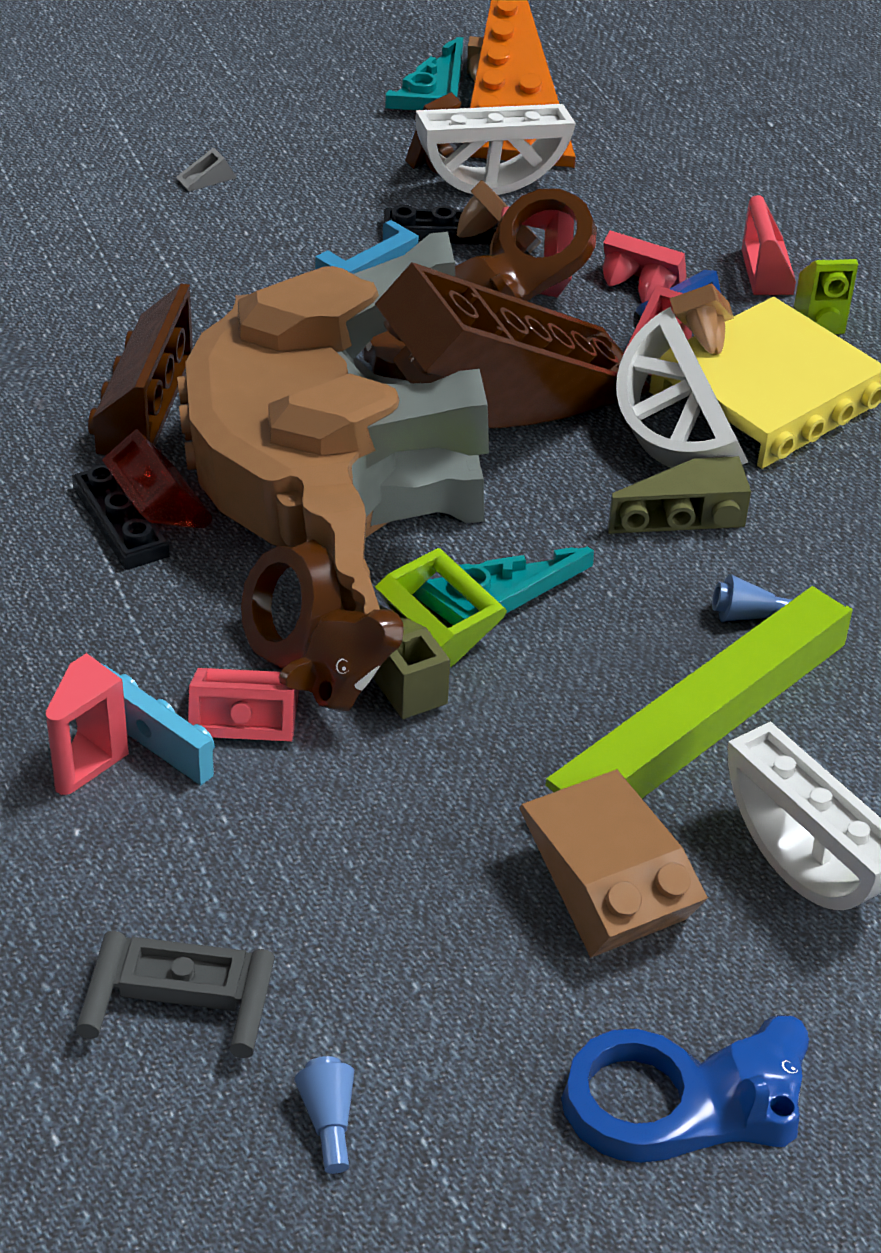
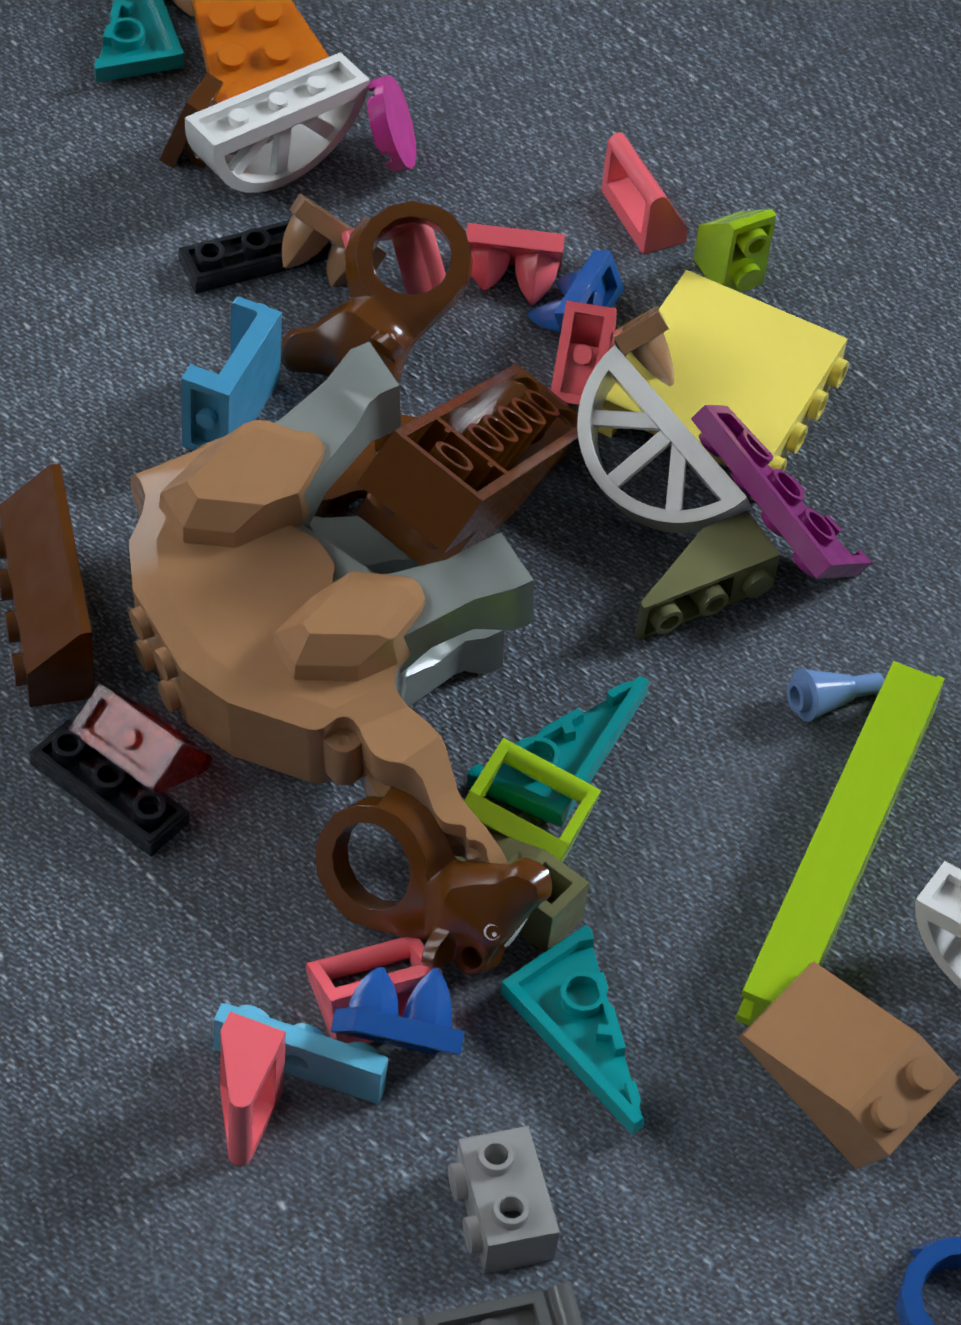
camera: 25 degrees left, 10 degrees up
none -> blue tile [331,967,465,1056]
none -> dark pink tile [367,75,416,173]
none -> light grey brick [448,1126,560,1274]
none -> teal wing [500,925,644,1135]
none -> magenta wing [691,405,873,579]

